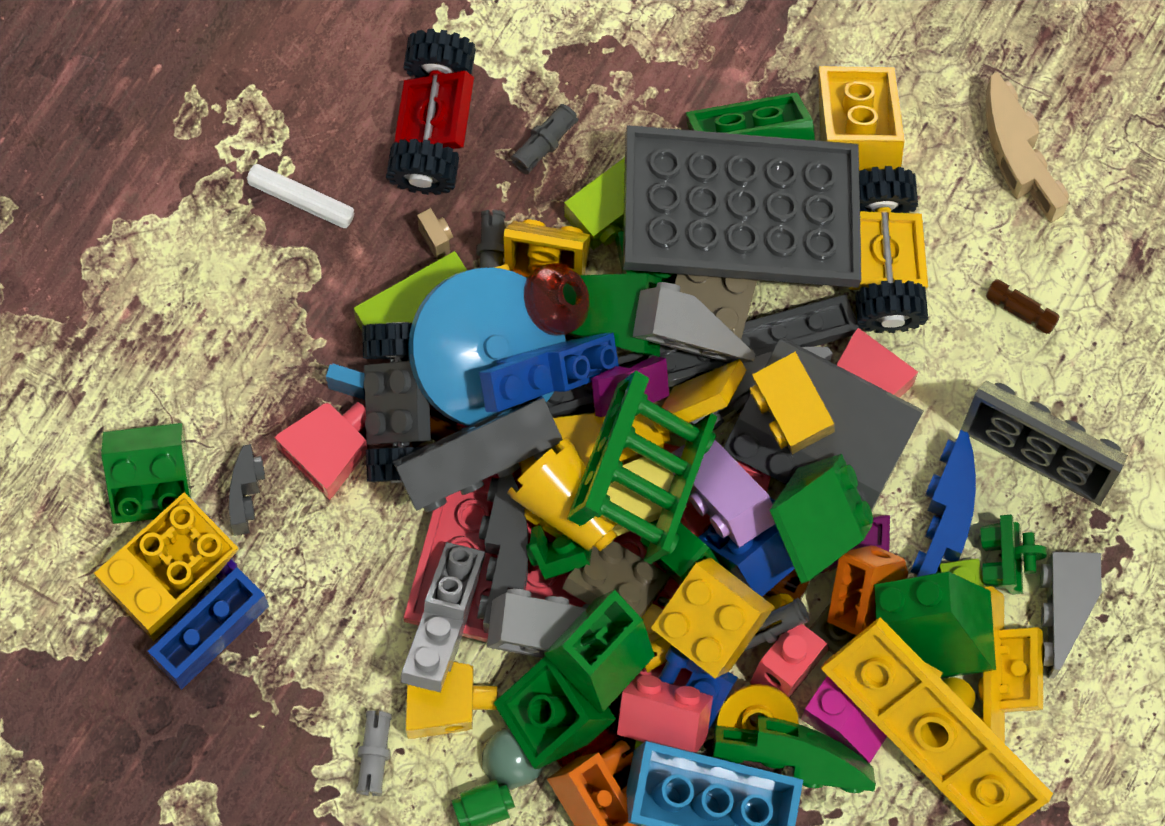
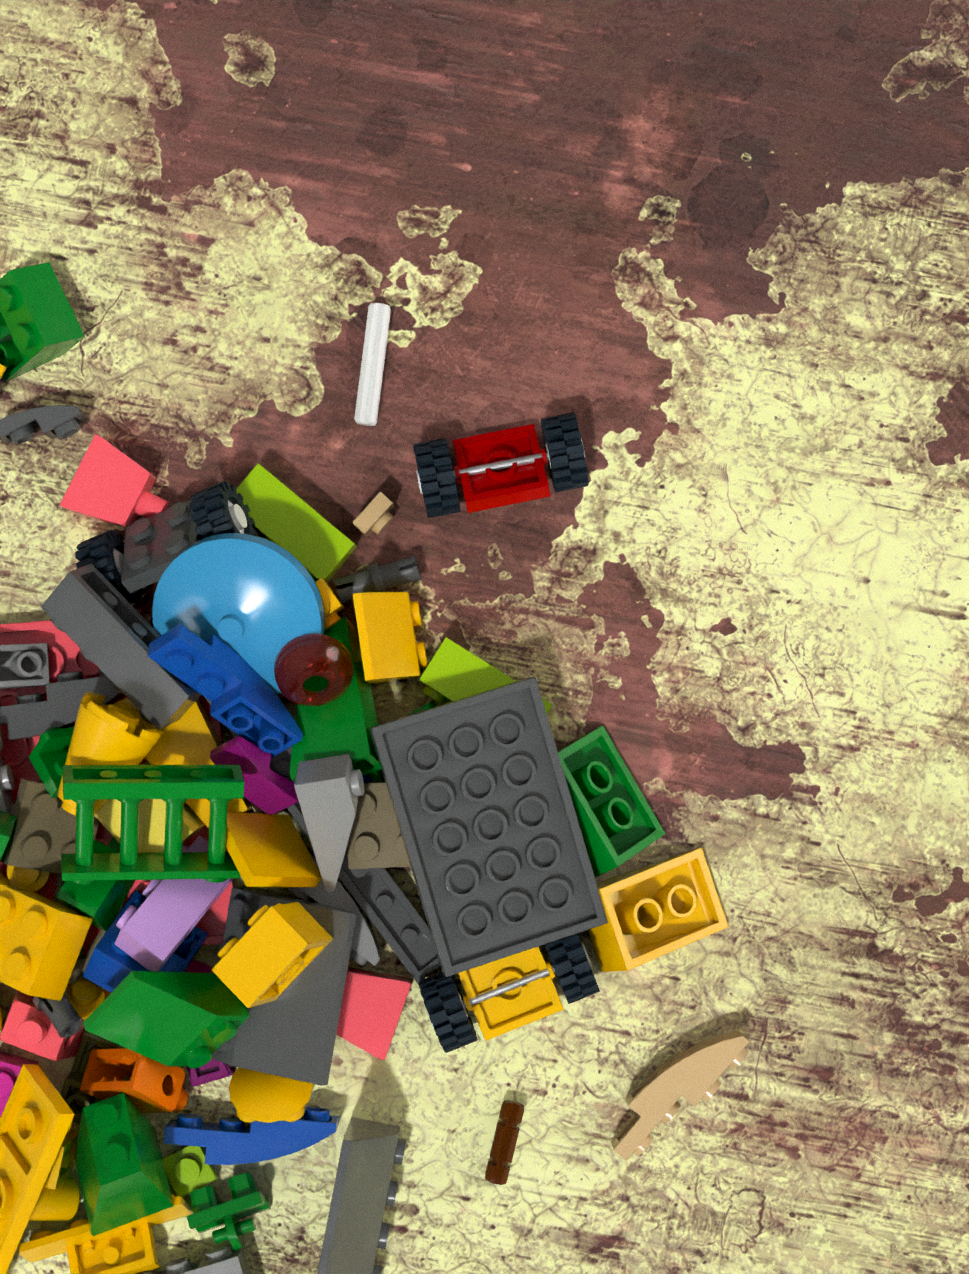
camera: 75 degrees right, 15 degrees up
dark azure tile [326,364,365,400] -> none
dark grey pin [510,104,579,174] -> none
none -> yellow dish [229,1067,313,1123]

